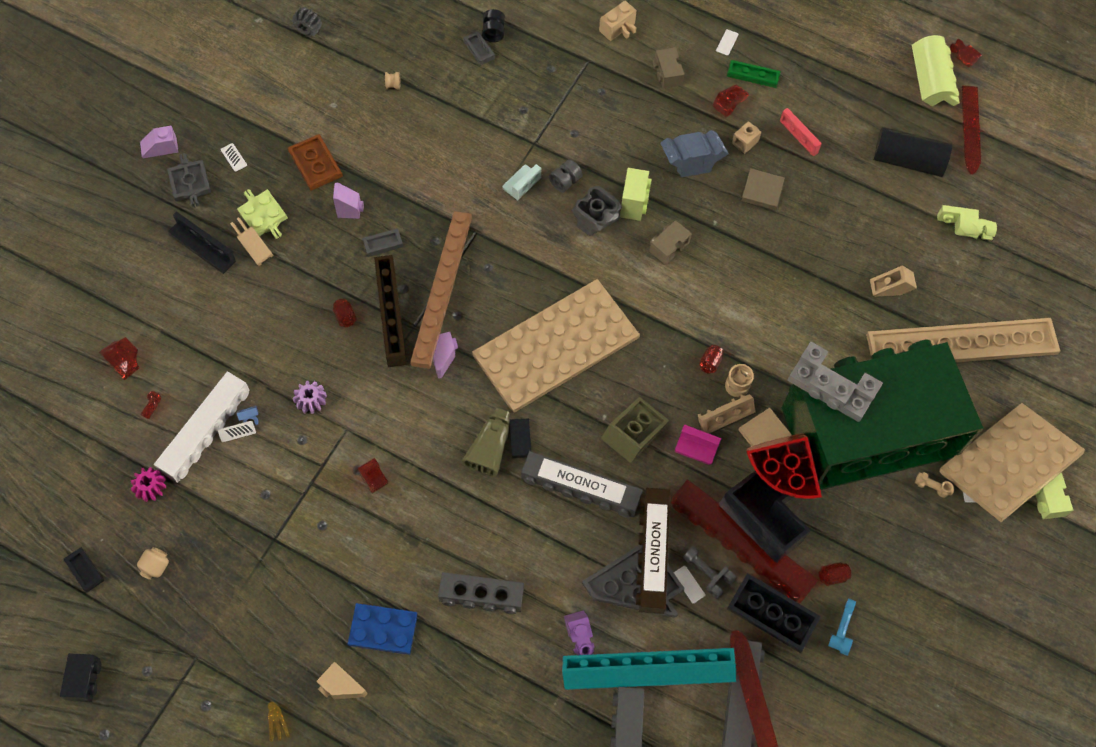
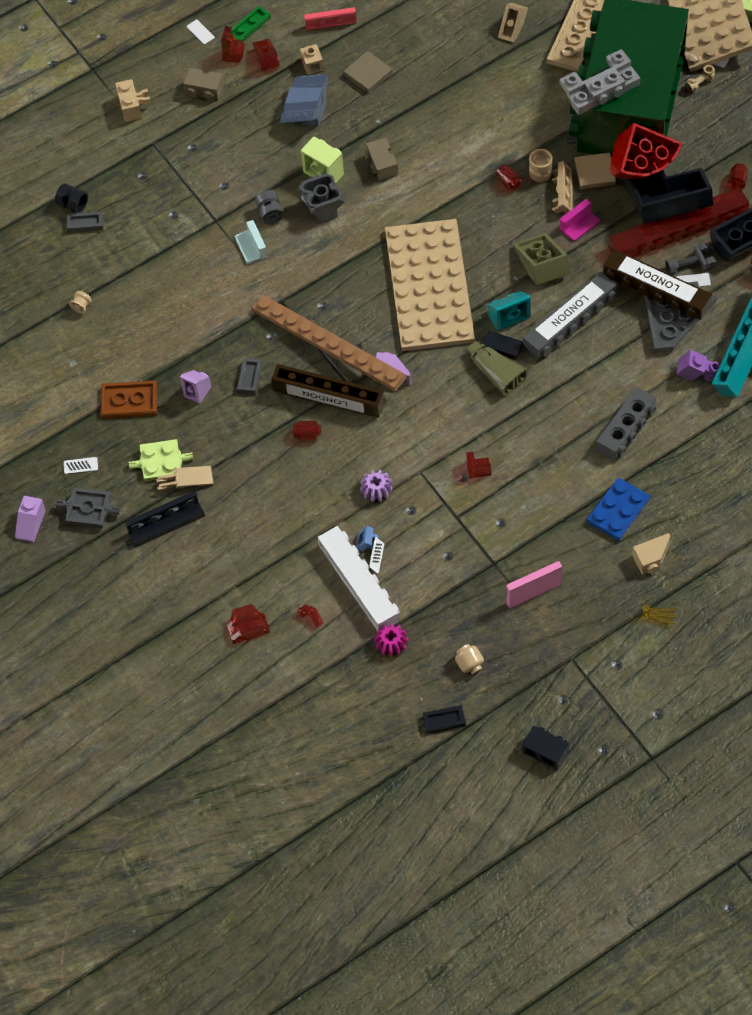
camera: 55 degrees left, 5 degrees down
none -> clear red plate [221,26,246,63]
none -> teal slope [488,291,531,331]
none -> bright pink tile [506,561,562,608]

